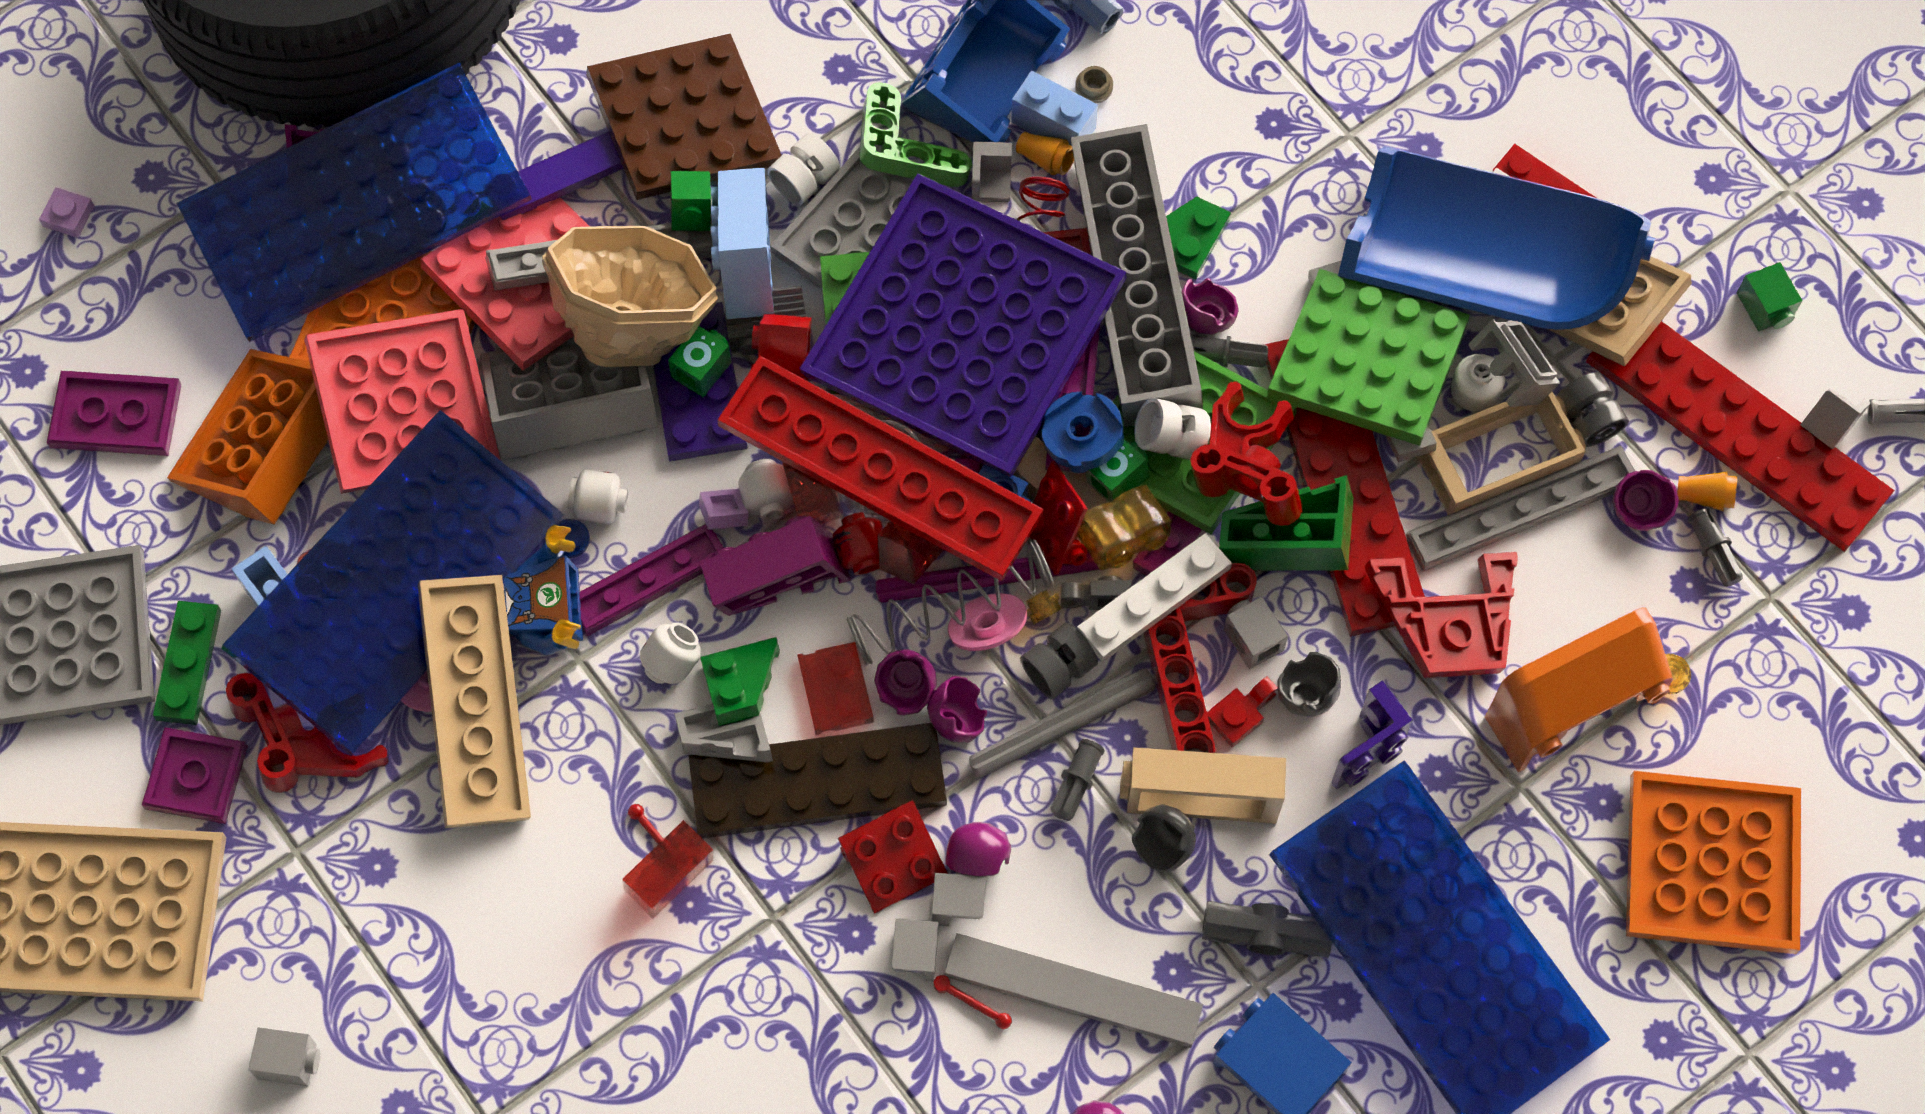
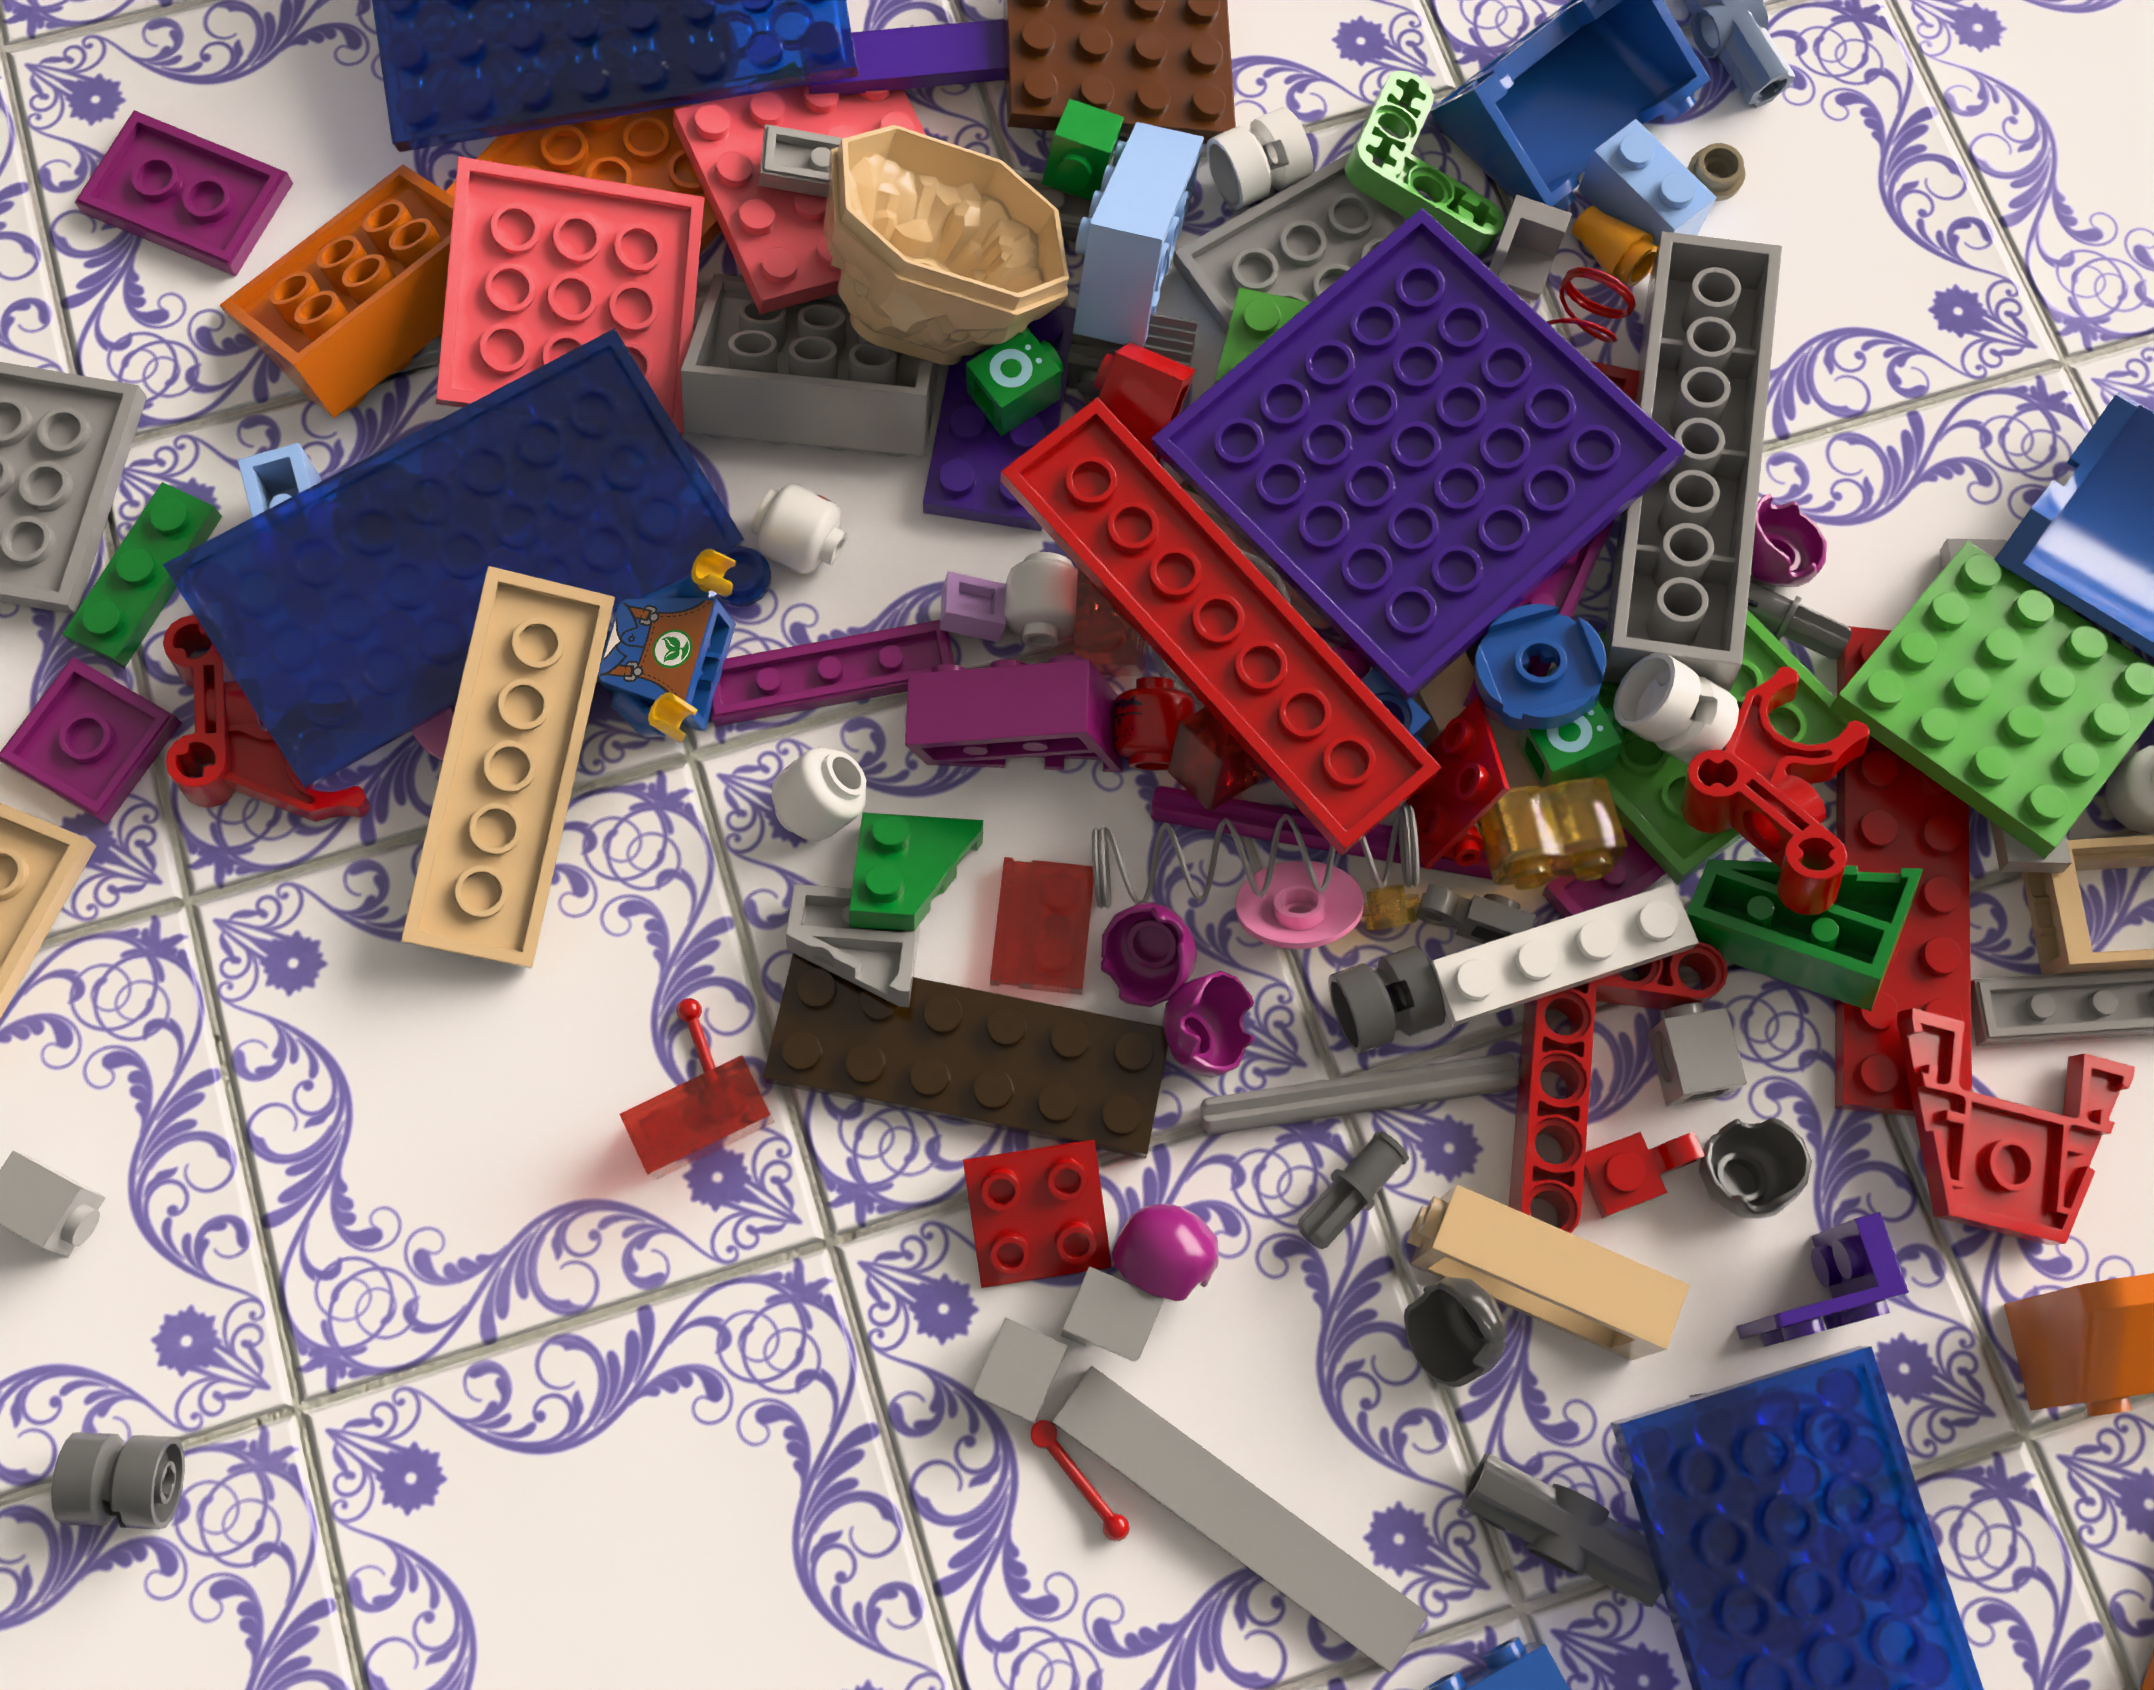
camera: 15 degrees right, 5 degrees up
green wing [1166,196,1231,280] -> none

